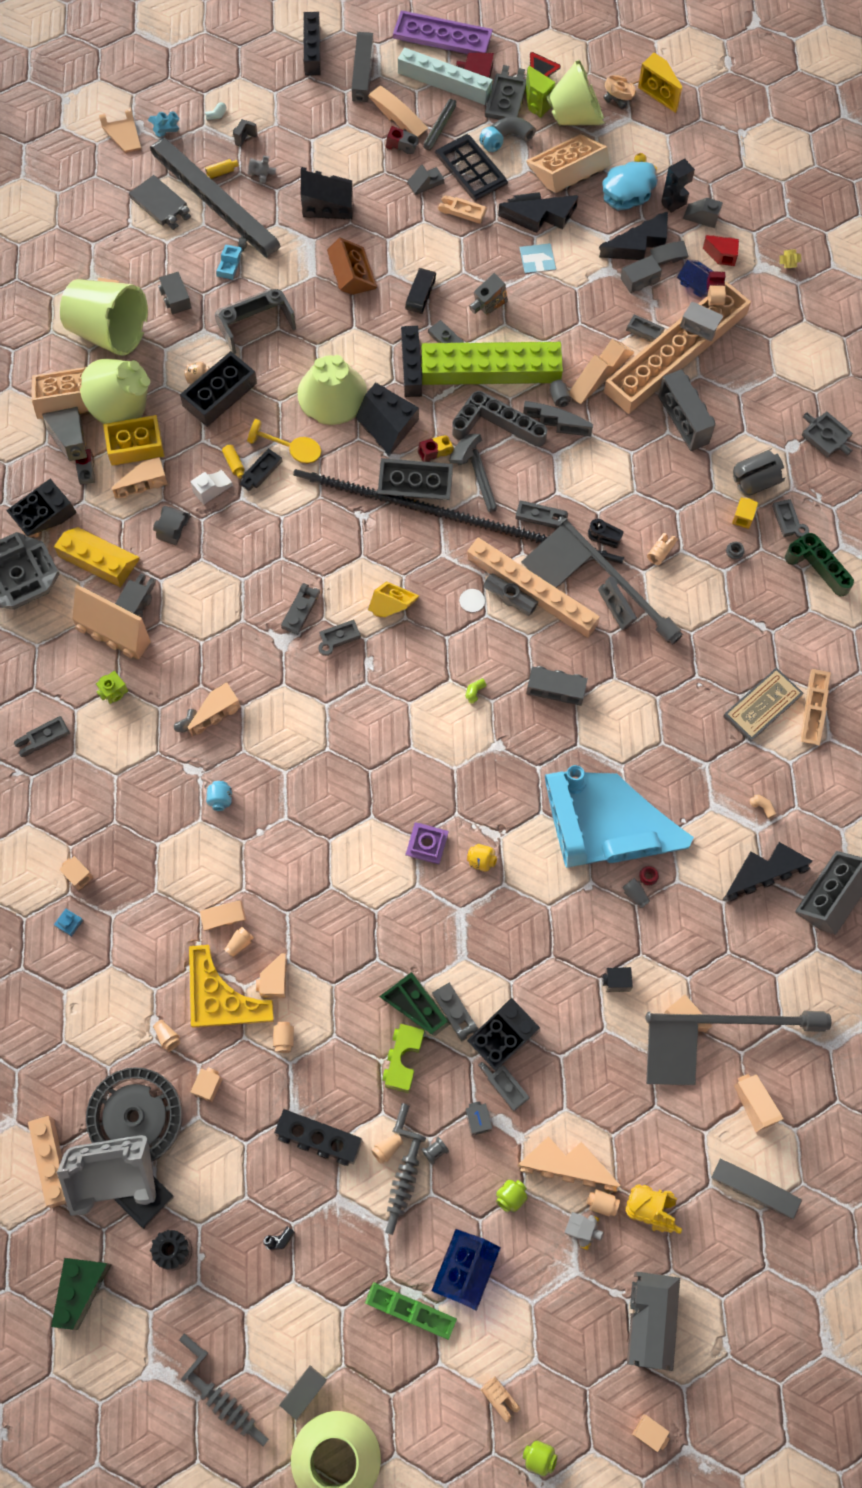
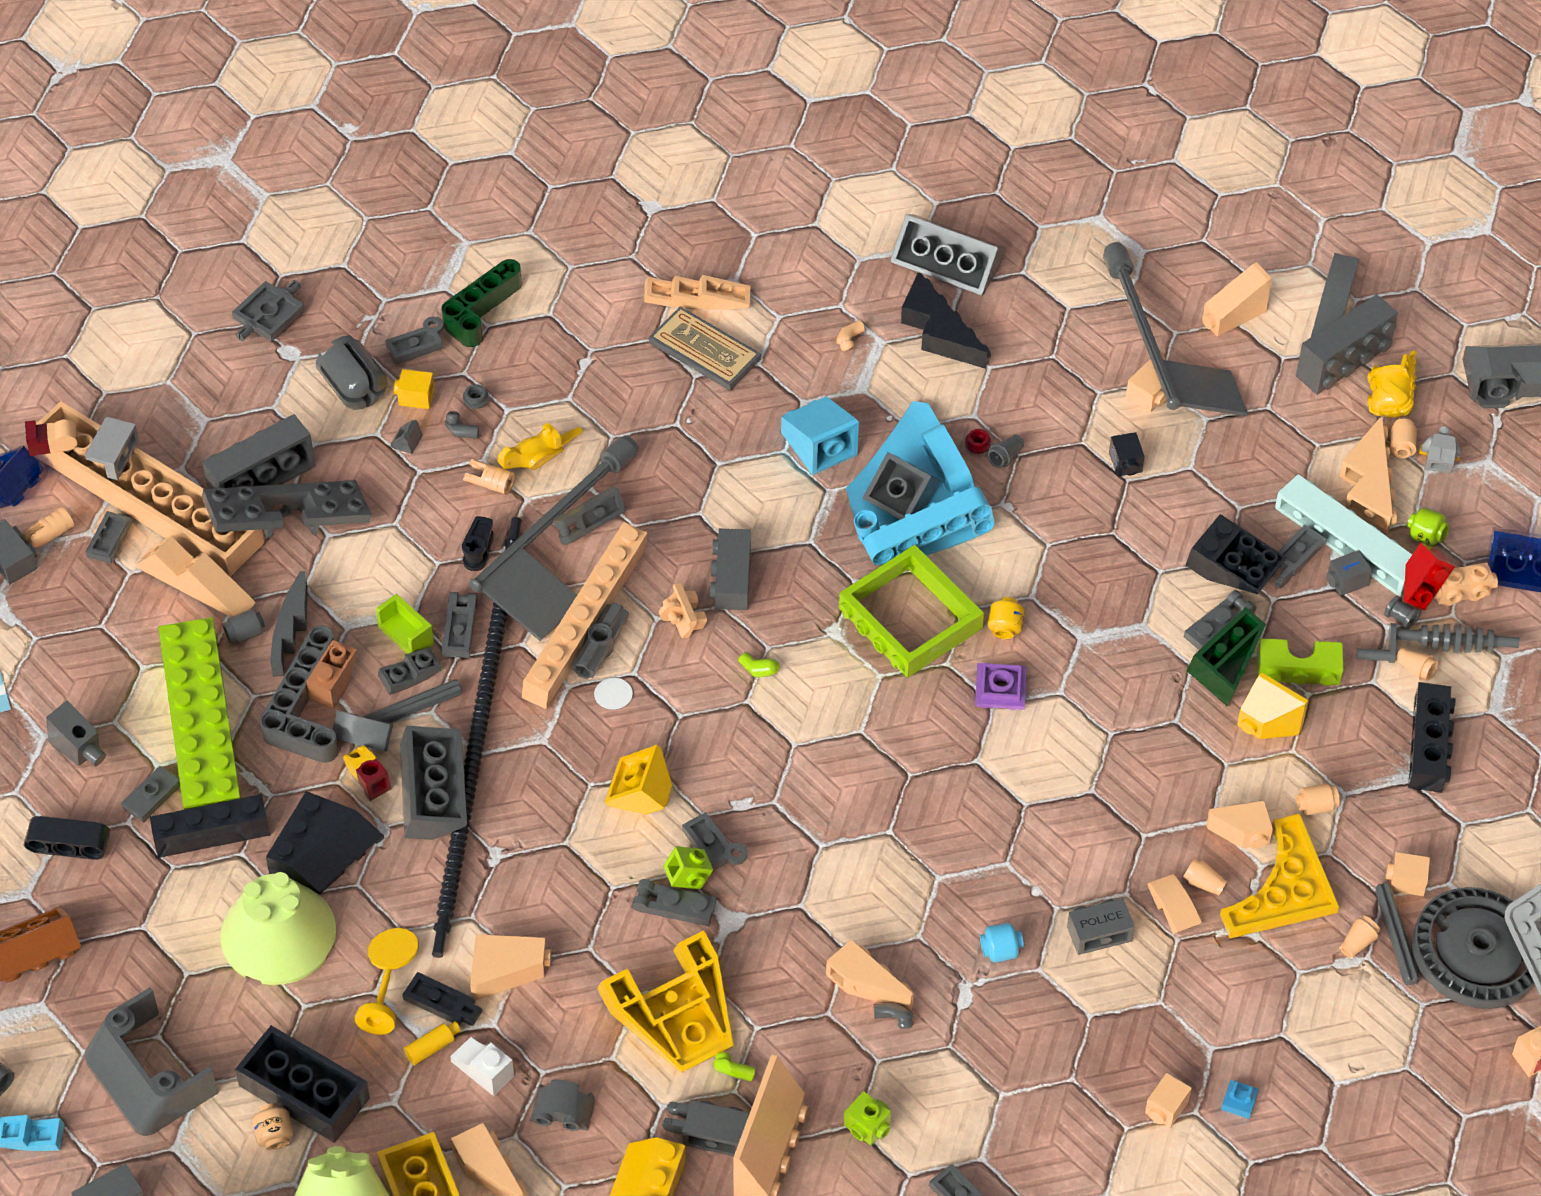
camera: 100 degrees left, 15 degrees down
none -> light nougat hinge [23,507,74,548]
none -> dark grey plate [202,480,372,537]
none -> nougat slope [306,640,357,709]
none -> lime panel [376,593,434,654]
none -> dark grey slope [378,647,441,695]
none -> dark grey slope [391,420,423,454]
none -> dark grey arm [445,411,479,439]
none -> light nougat slope [470,934,551,1000]
none -> yellow animal [498,422,582,470]
none -> yellow wedge [597,930,733,1073]
none -> light nougat hips [659,584,707,639]
none -> lime brick [663,846,713,889]
none -> lime arm [713,1052,755,1082]
none -> medium azure slope [781,396,859,475]
none -> lime window [838,544,984,678]
none -> dark grey slope [862,452,941,520]
none -> dark grey brick [1067,898,1135,955]
none -> yellow slope [1237,672,1308,739]
none -> light aqua brick [1275,474,1412,597]
none -> dark grey brick [1296,294,1398,395]
none -> dark grey axle [1375,883,1420,986]
none -> red slope [1403,543,1455,610]
none -> light nougat brick [1433,563,1498,606]

